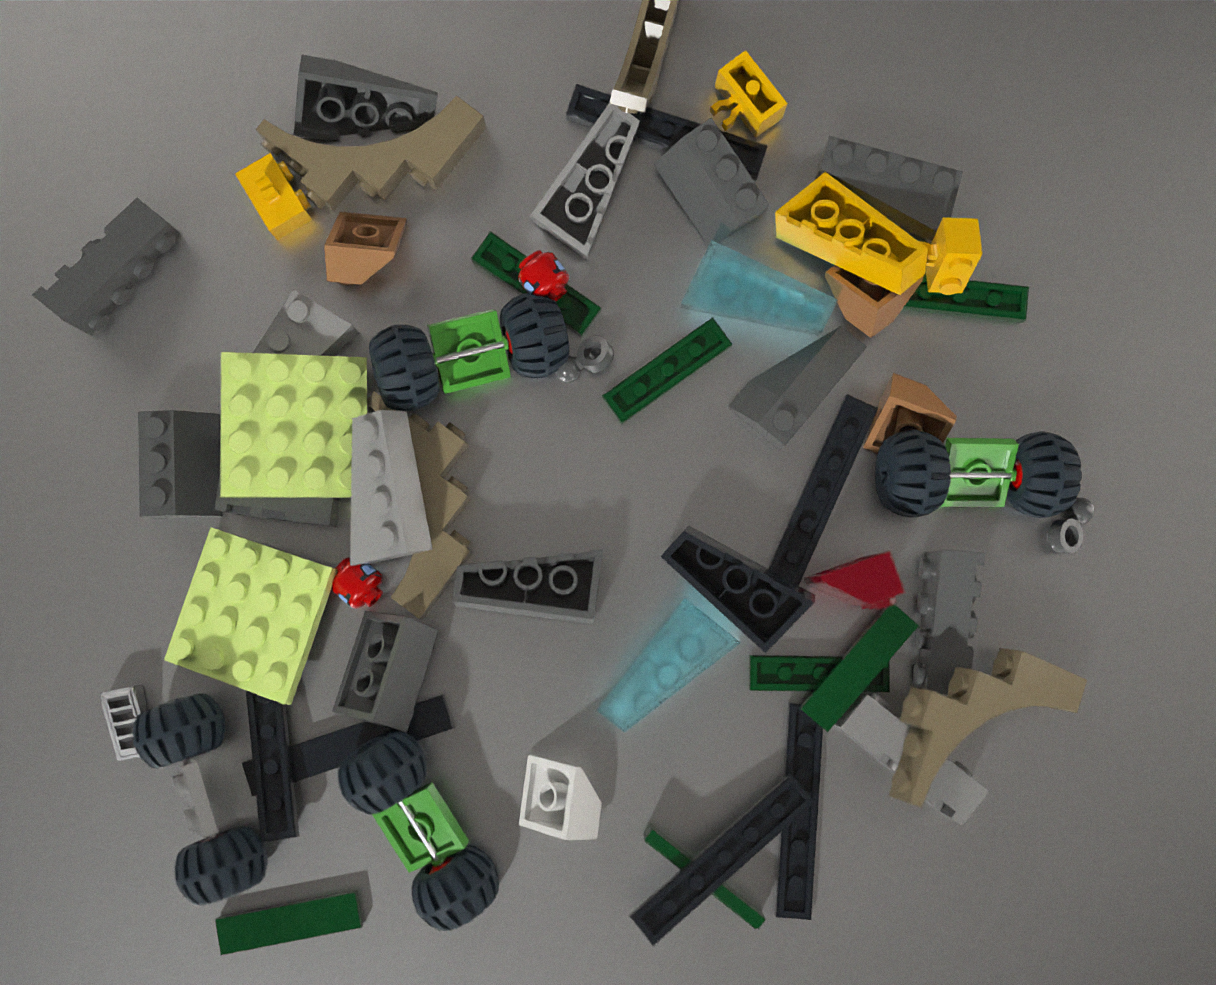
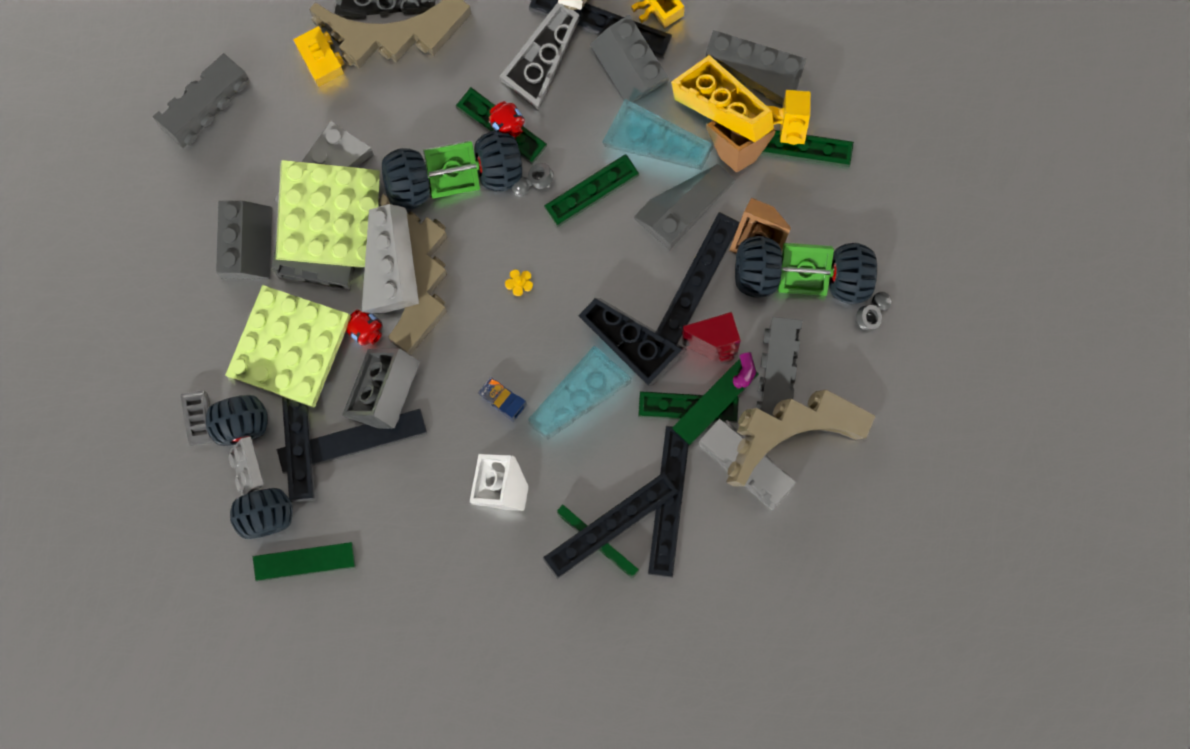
camera: 10 degrees right, 5 degrees down
medium nougat slope [324,212,407,285] -> none
black plate [338,730,499,931] -> none
dark grey wedge [452,549,603,624] -> none
none -> dark blue leg [478,377,527,422]
none -> yellow plant [505,269,533,296]
none -> magenta arm [733,352,756,388]

